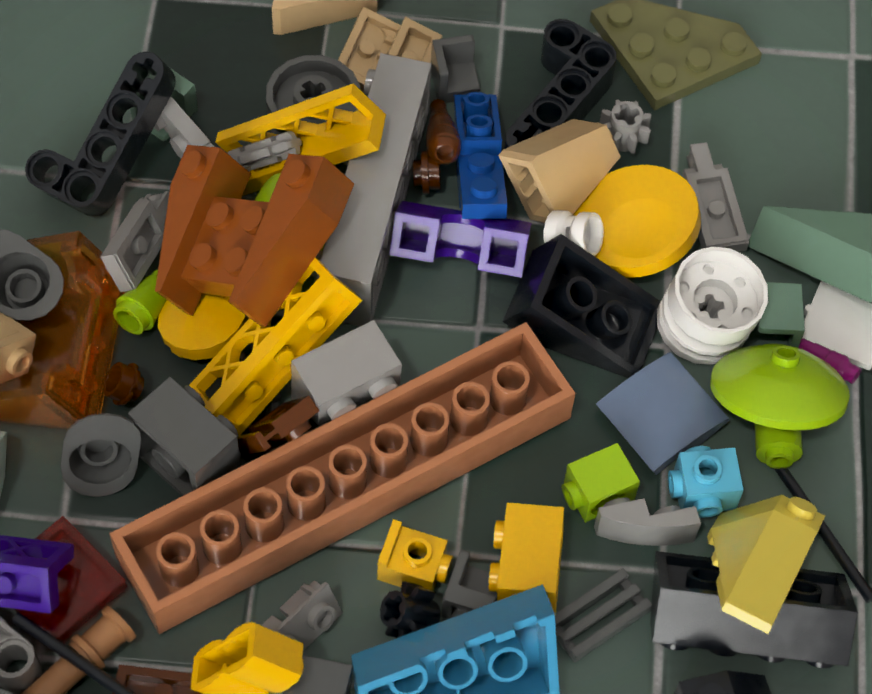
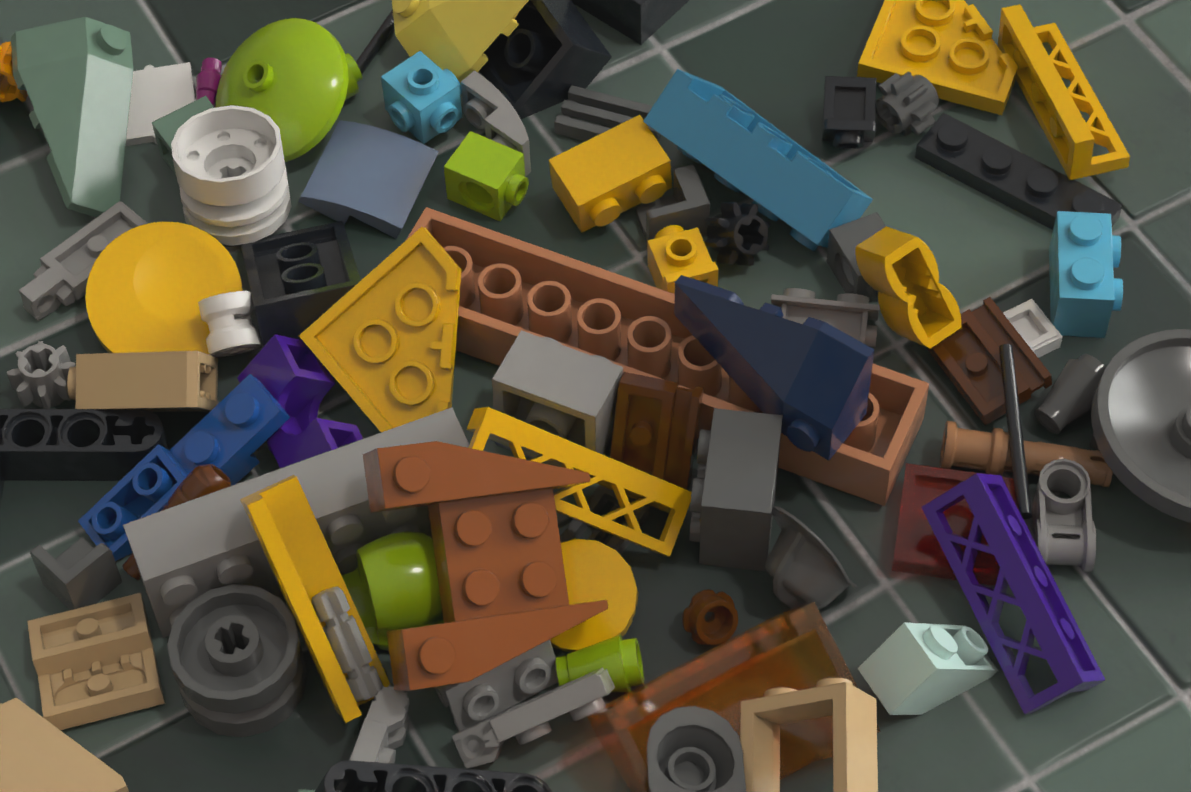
camera: 120 degrees left, 5 degrees down
none -> yellow plate [299,227,461,432]
none -> dark blue wedge [674,275,874,461]

